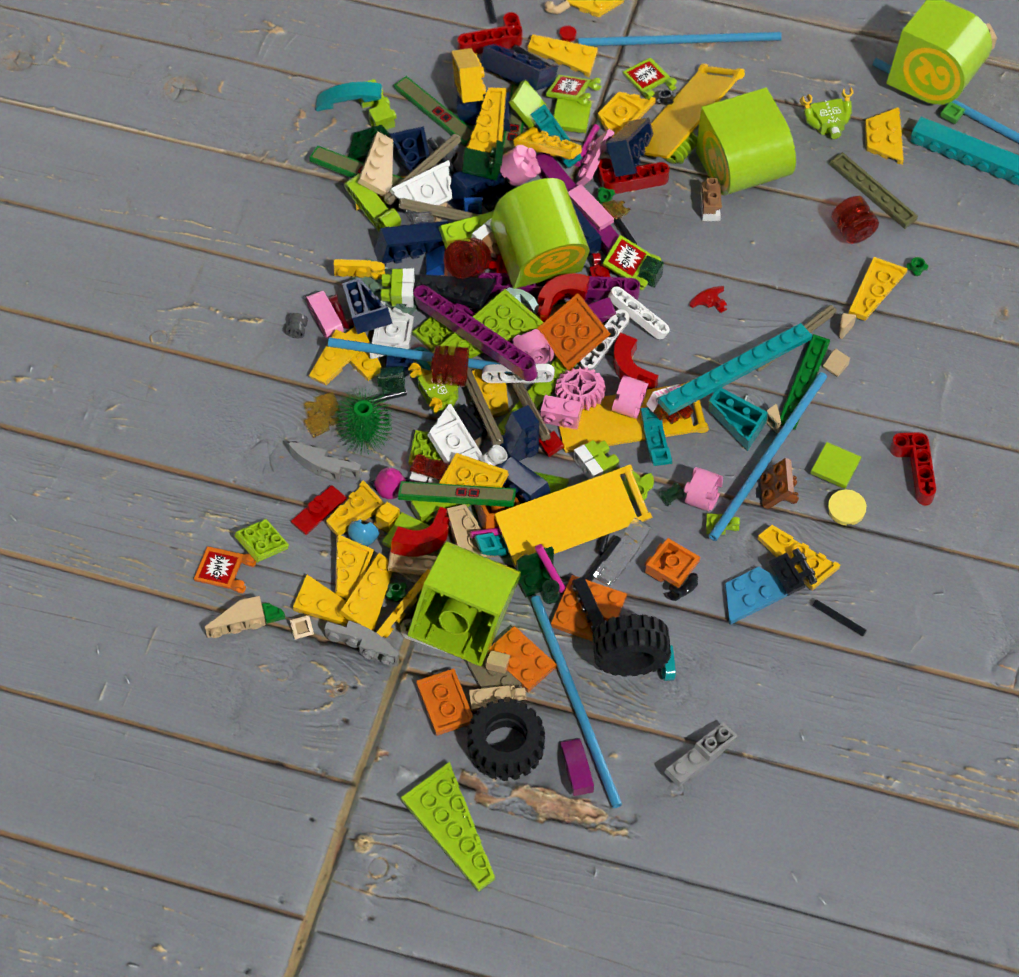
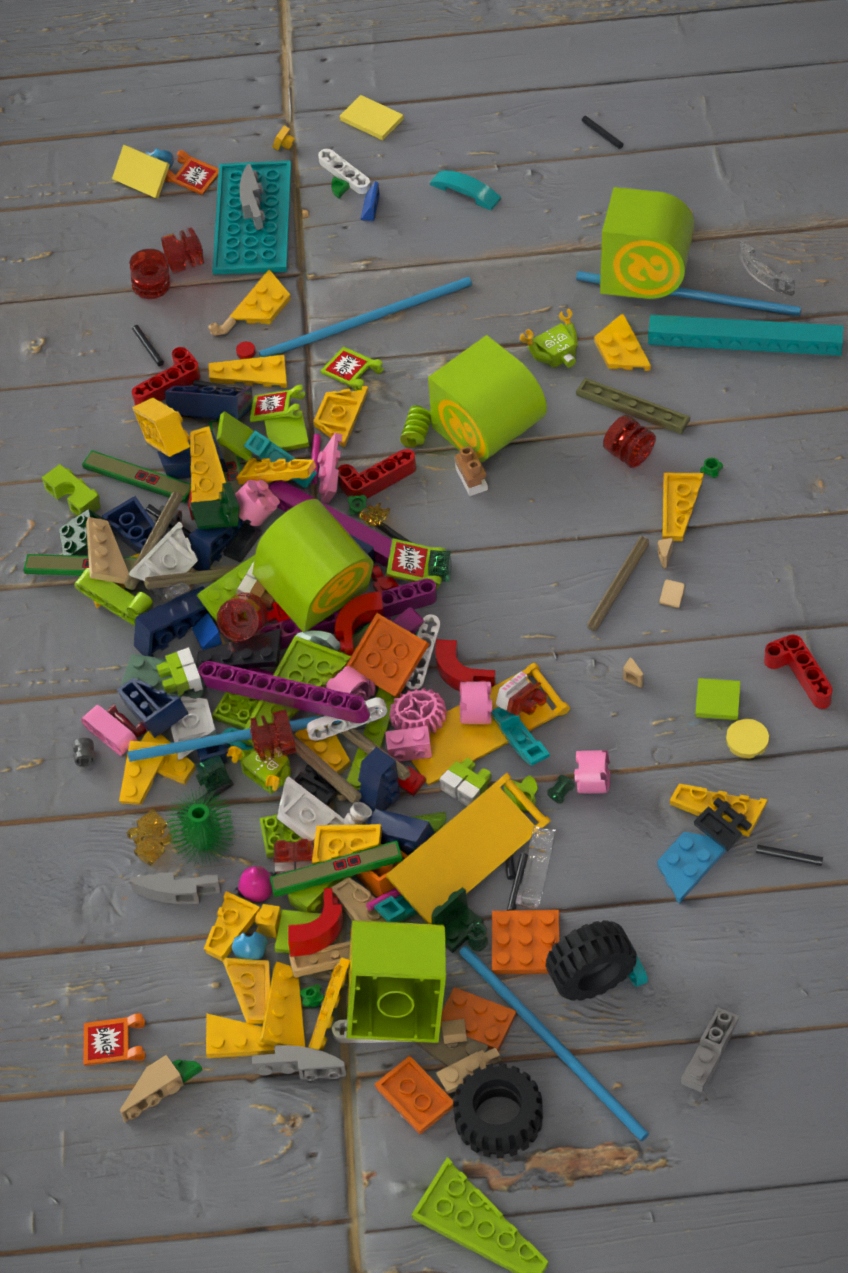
camera: 15 degrees left, 5 degrees down
lime tile [234,519,289,563] -> none
tan slope [289,615,314,639] -> none
red piece [291,485,347,535] -> none
teal slope [316,82,382,112] -> none
yellow hinge [334,259,385,280] -> none
blue slope [464,197,482,215] -> none
dark pink bar [535,544,566,593] -> none
magenta slope [560,739,594,796] -> none
bright pink tile [568,184,614,231] -> none
black piece [571,576,605,633] -> none
dark blue wedge [606,117,653,177] -> none
white beam [608,287,670,339] -> none
yellow flag [644,64,745,159] -> none
orange plate [645,538,701,588] -> none
black plate [657,89,676,105] -> none
teal plate [658,323,813,416] -> none
black piece [667,573,698,601] -> none
red piece [689,286,727,313] -> none
lime plate [706,514,740,535] -> none
dark azure piece [709,372,827,541] -> none
teal wedge [709,388,768,451] -> none
dark orange plate [760,458,799,509] -> none
green tile [780,334,830,430] -> none
bright green plate [940,102,965,124] -> none

